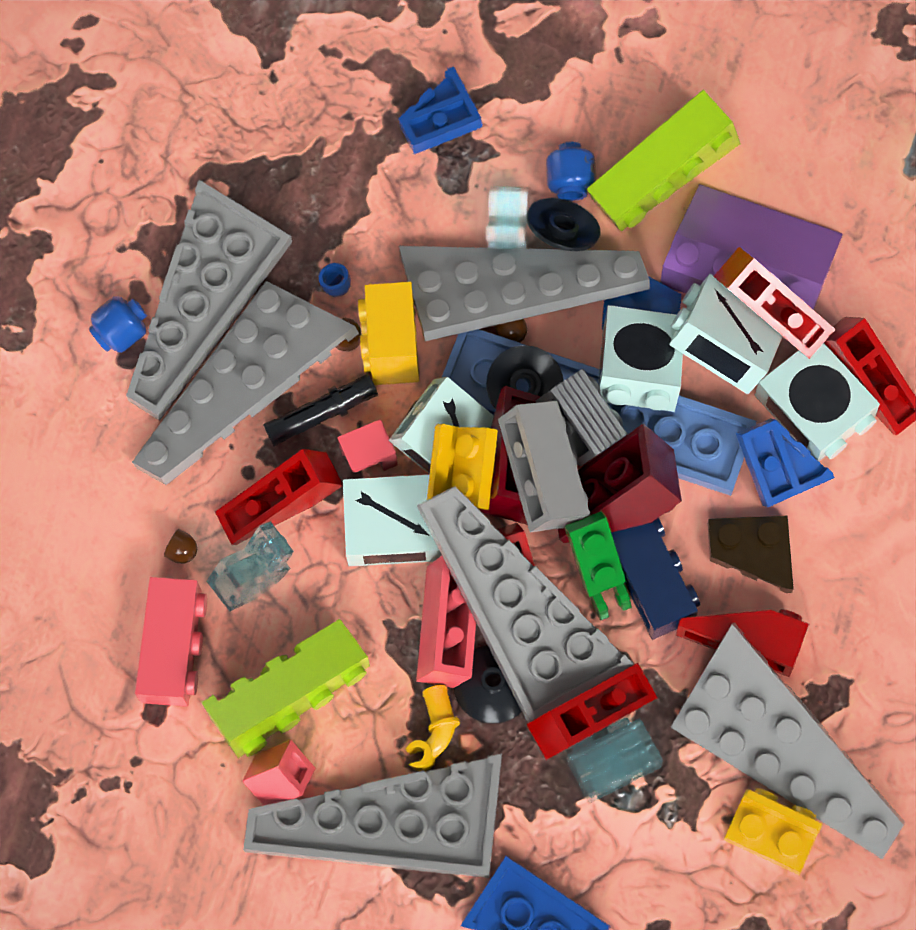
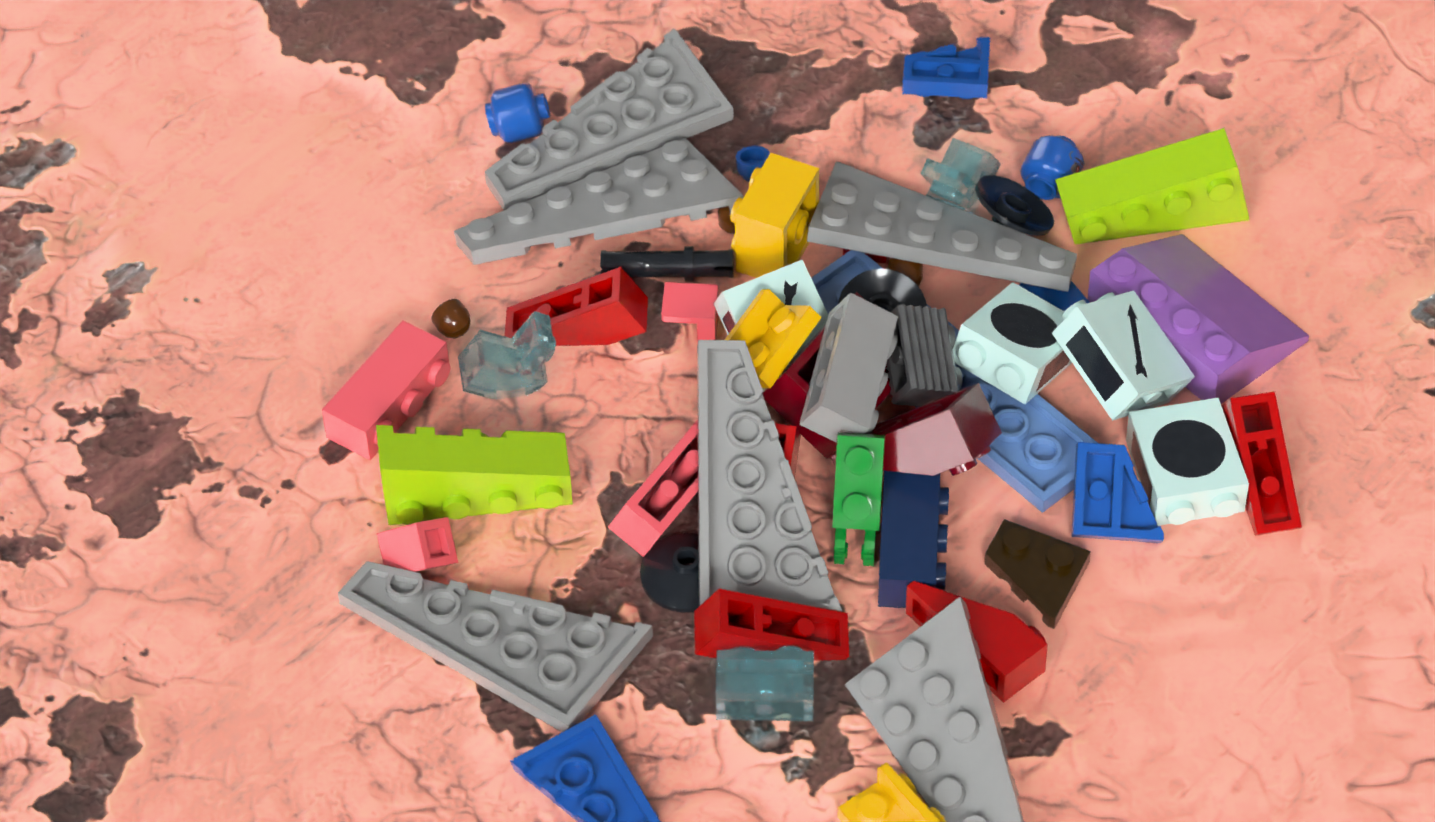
camera: 25 degrees right, 20 degrees down
light aqua brick [343,474,442,567] -> none
yellow piece [405,685,460,772] -> none
slope [713,247,835,359] -> none

